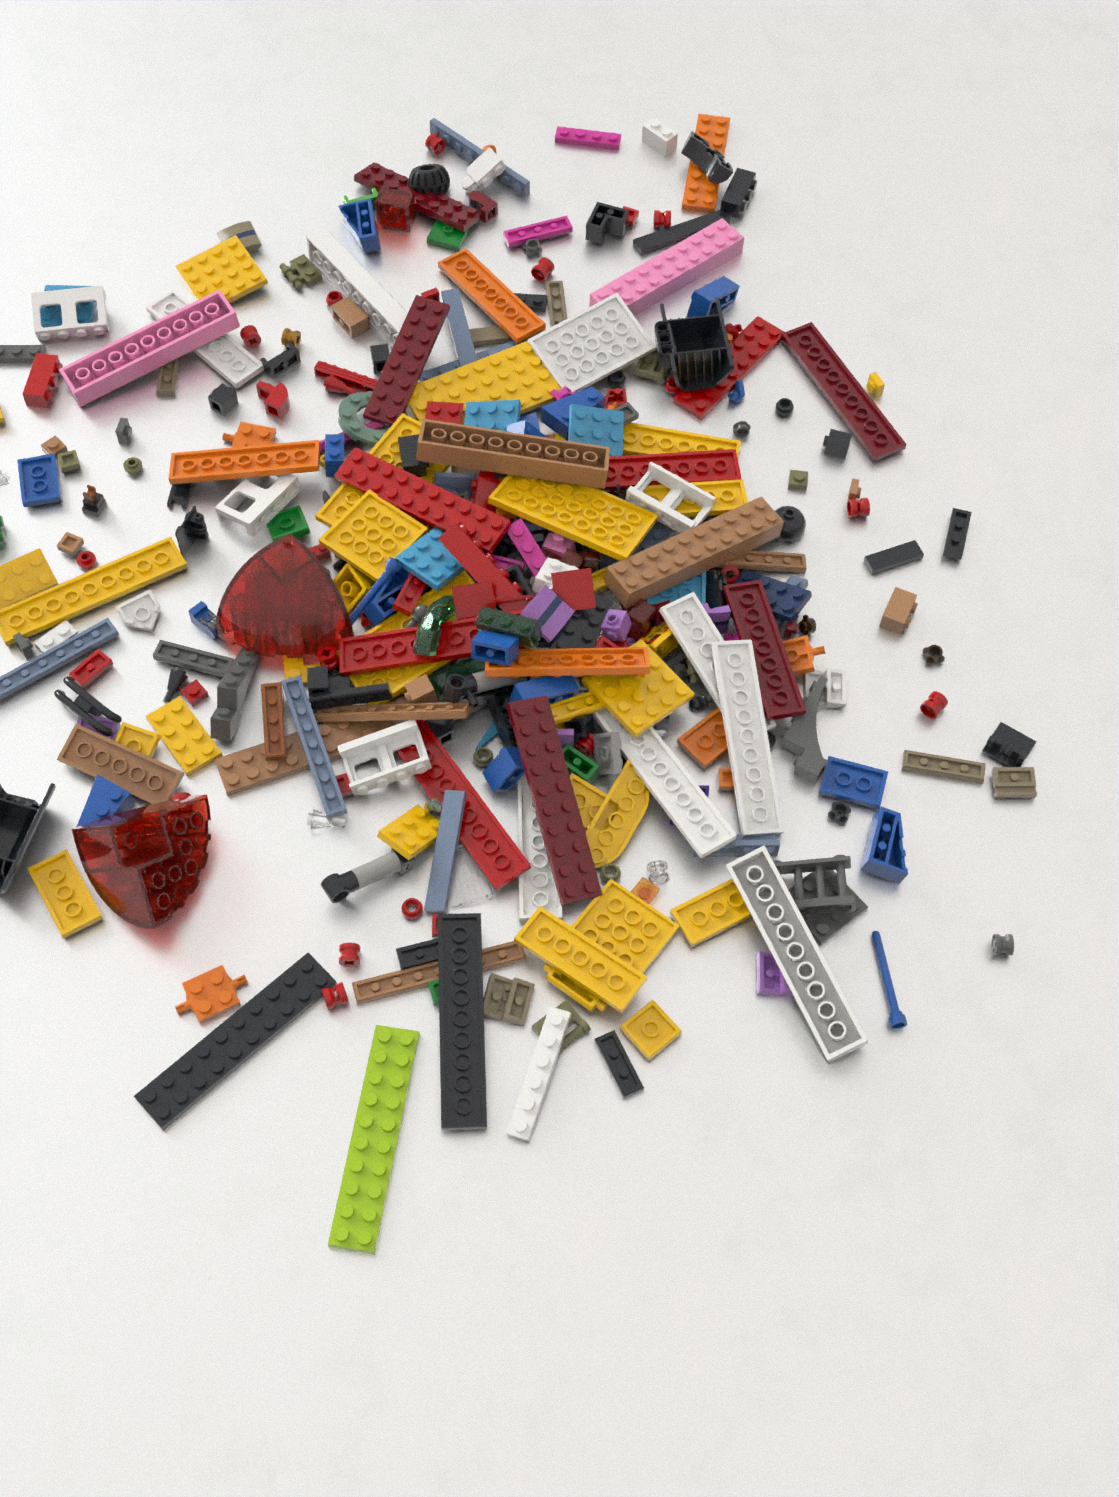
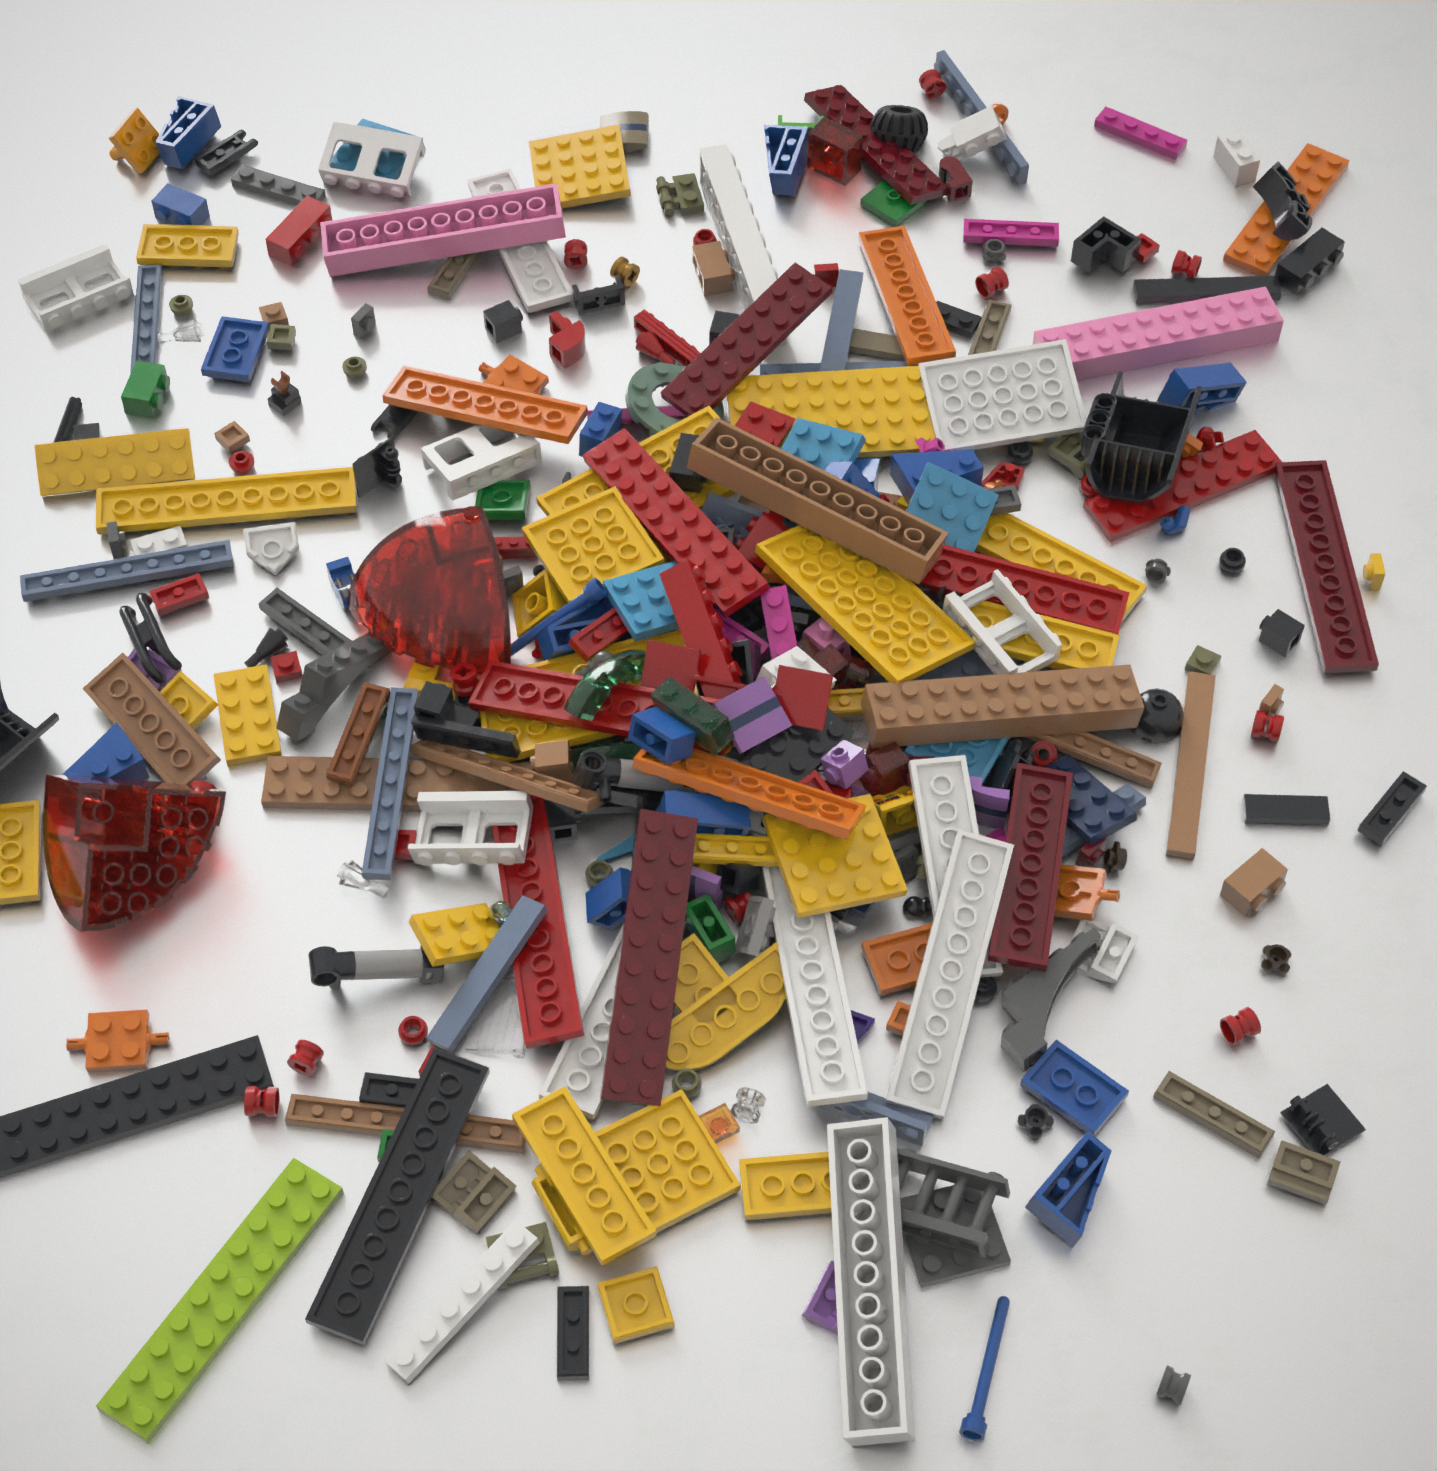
camera: 25 degrees right, 5 degrees down
none -> medium nougat tile [1166,671,1216,859]

